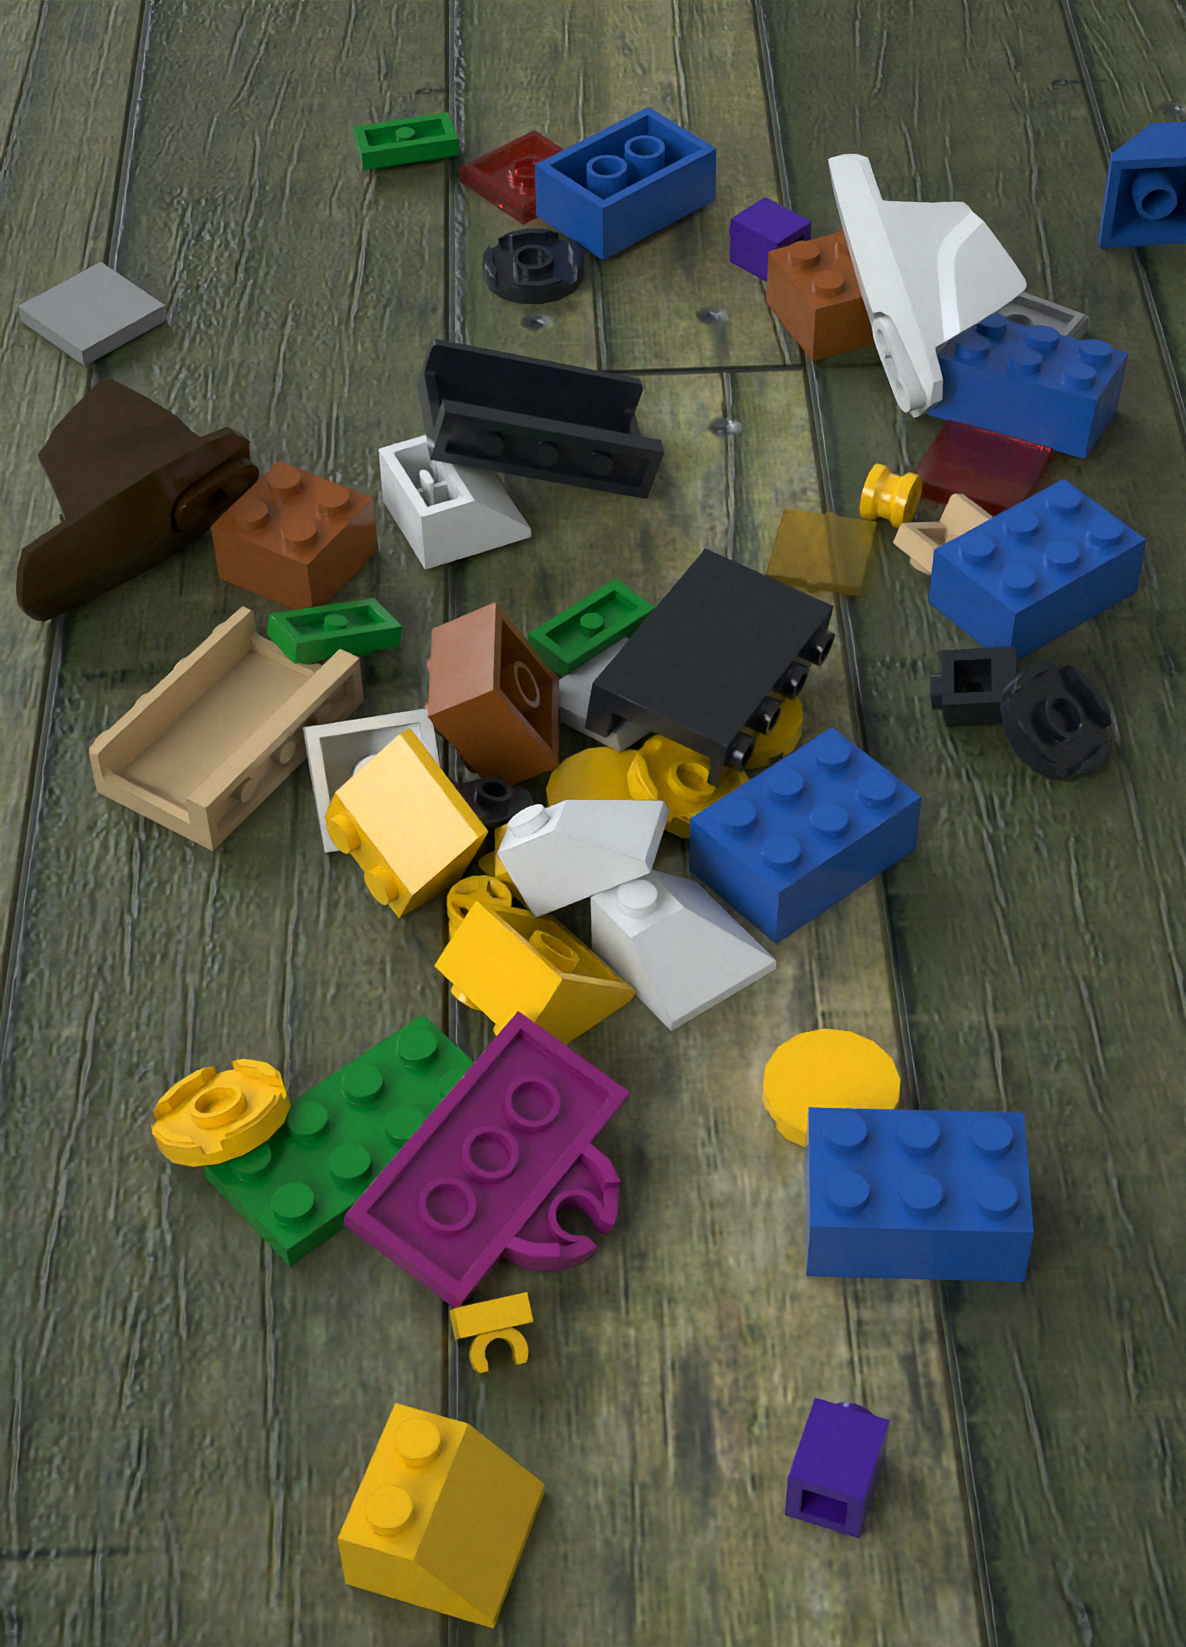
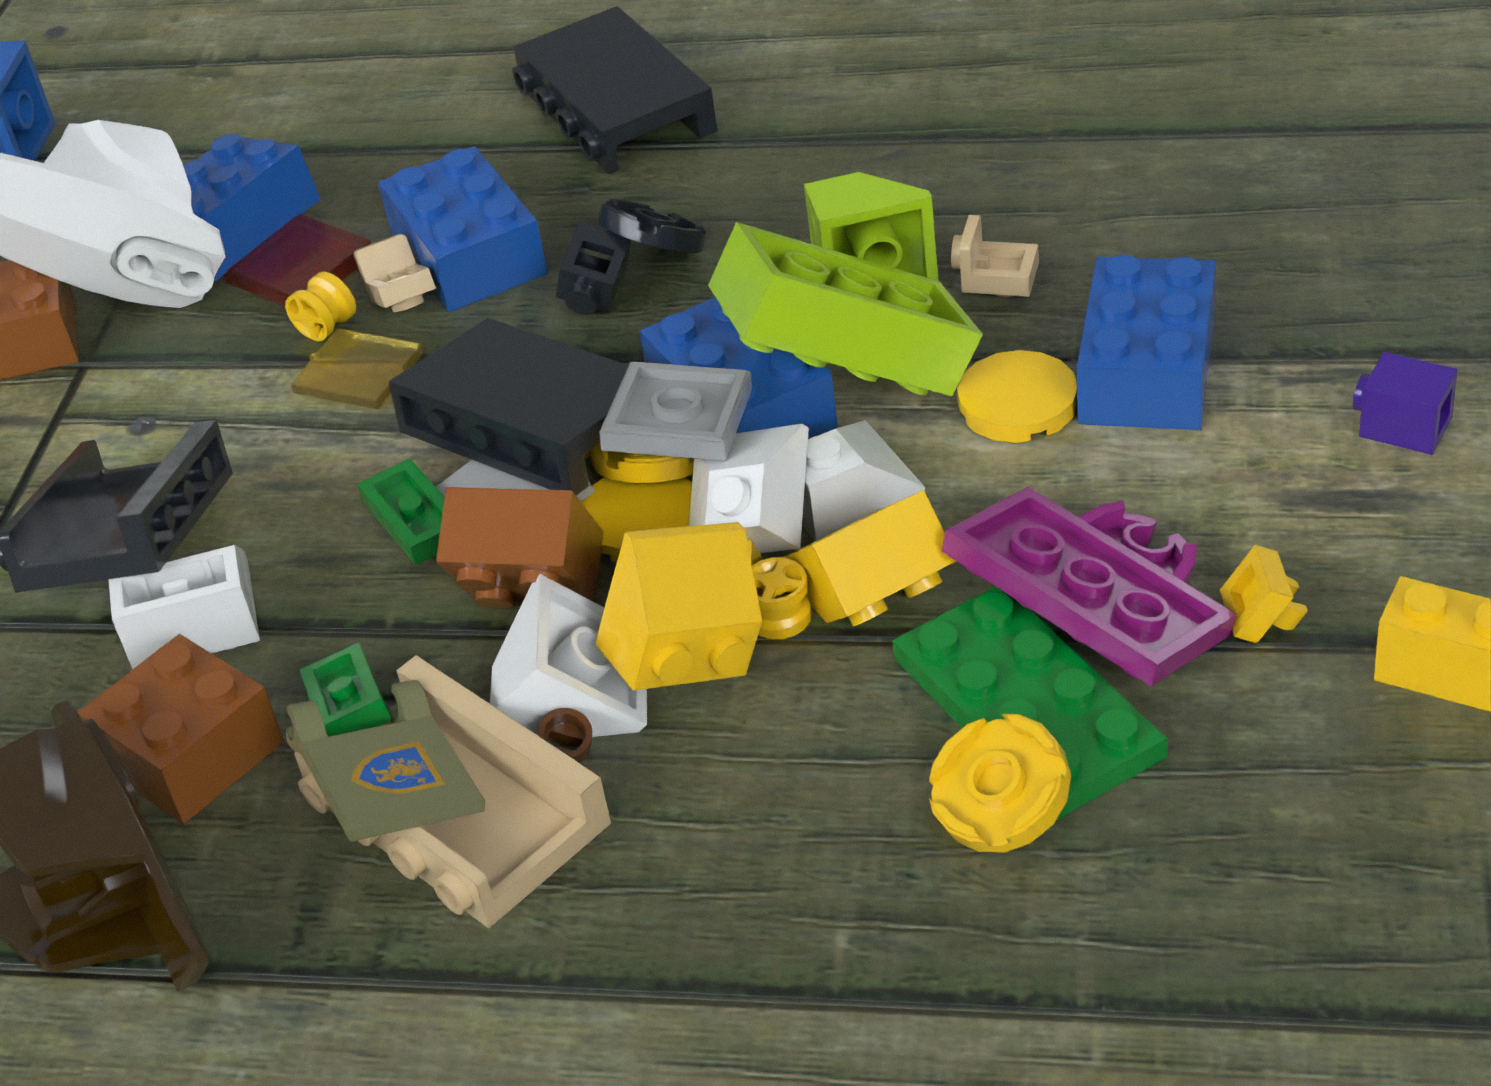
camera: 75 degrees left, 5 degrees down
none -> olive flag [286,680,485,842]
none -> reddish brown hinge [537,708,593,763]
none -> light grey tile [599,362,752,461]
none -> lime brick [708,222,983,396]
none -> lime slope [804,172,939,282]
none -> tan bracket [951,215,1039,297]

